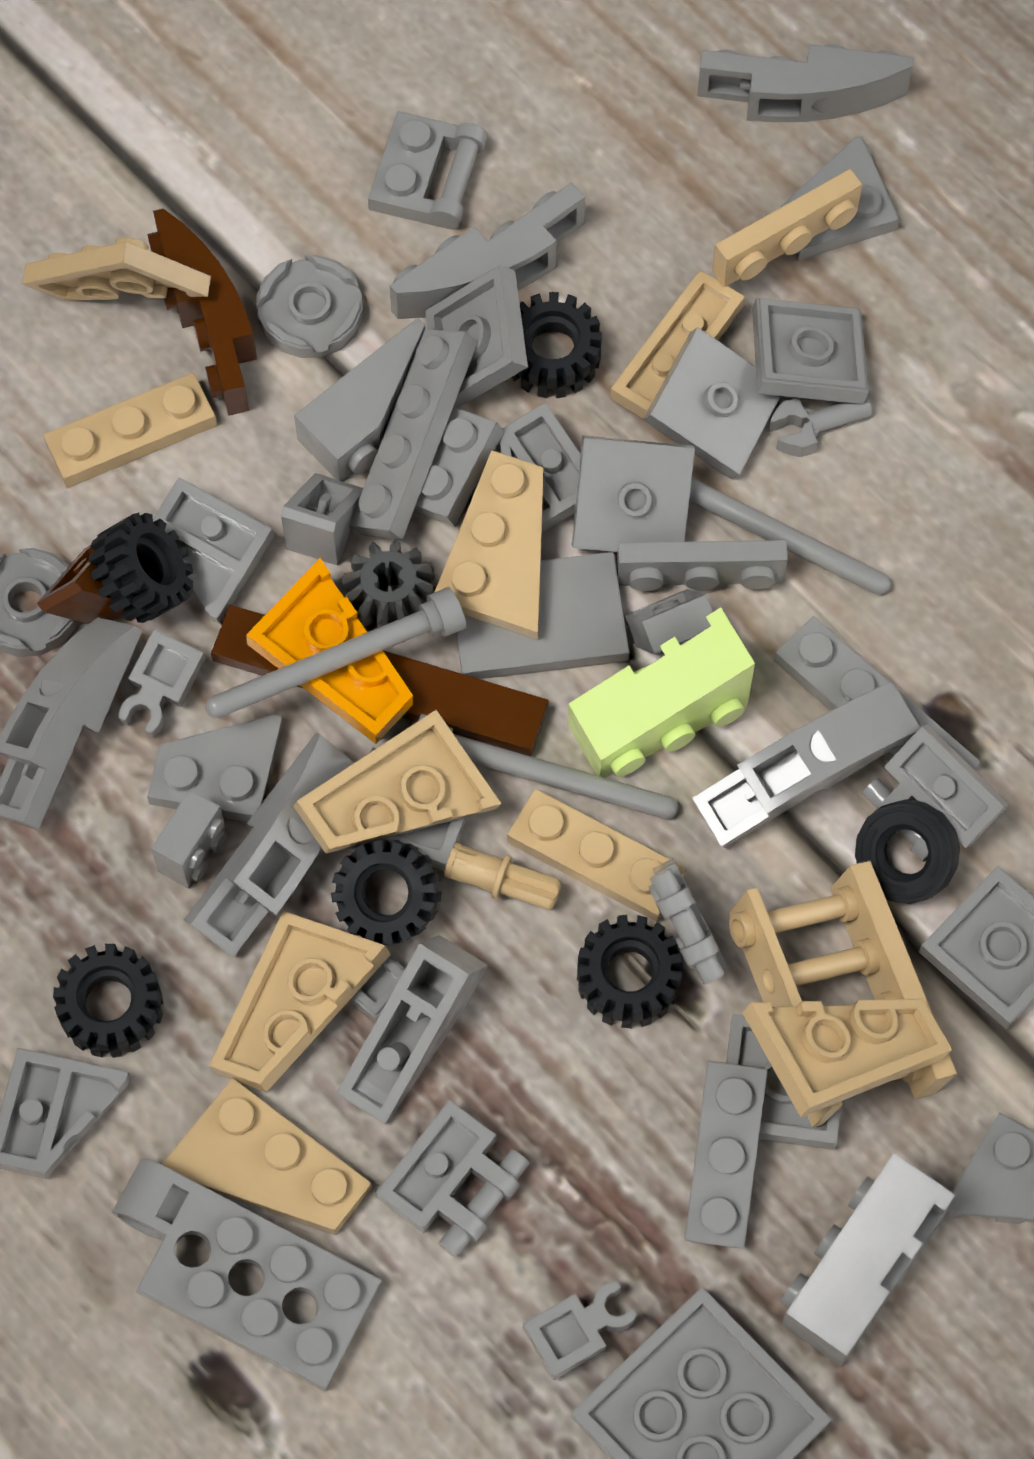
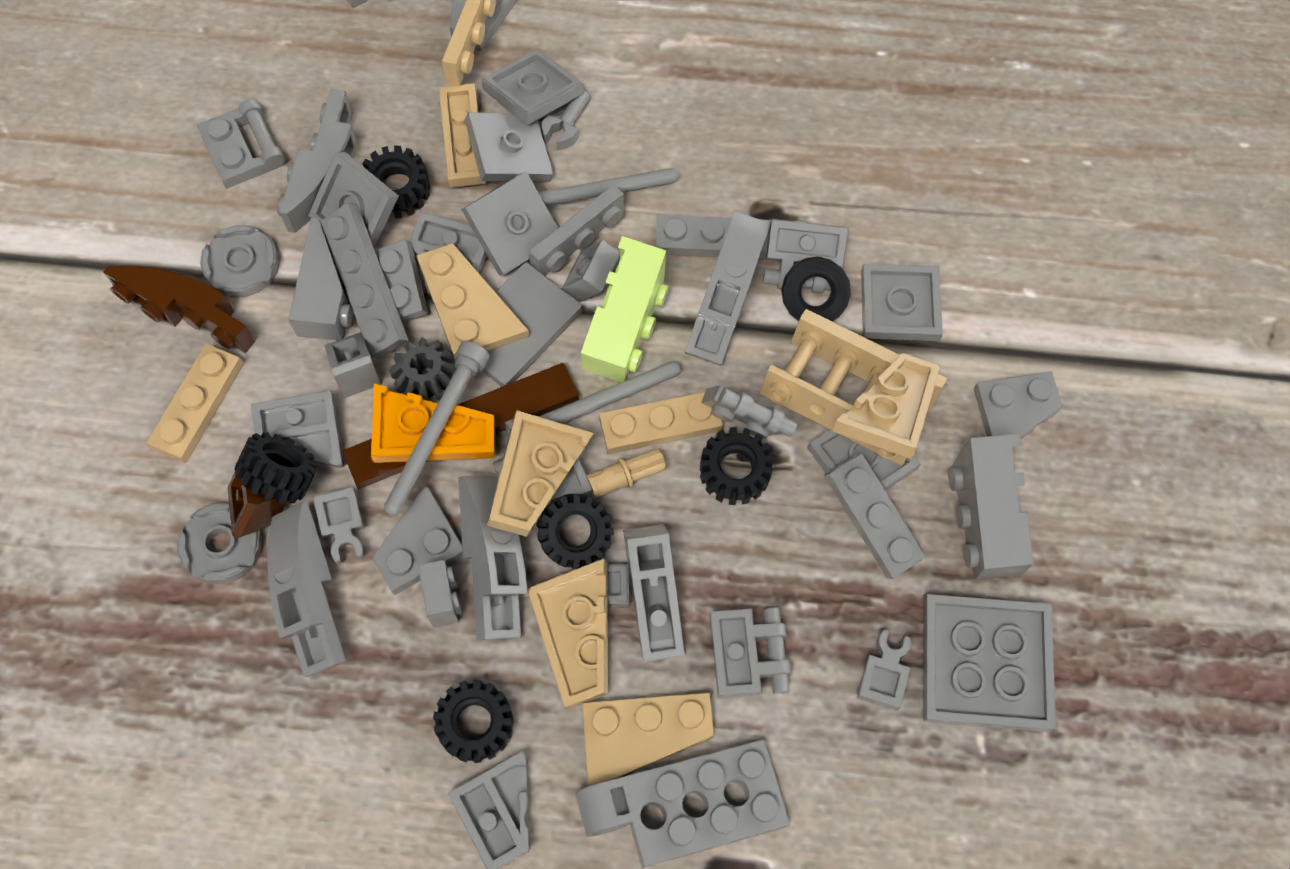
camera: 45 degrees left, 0 degrees up
tan wing [22,238,211,301] -> none

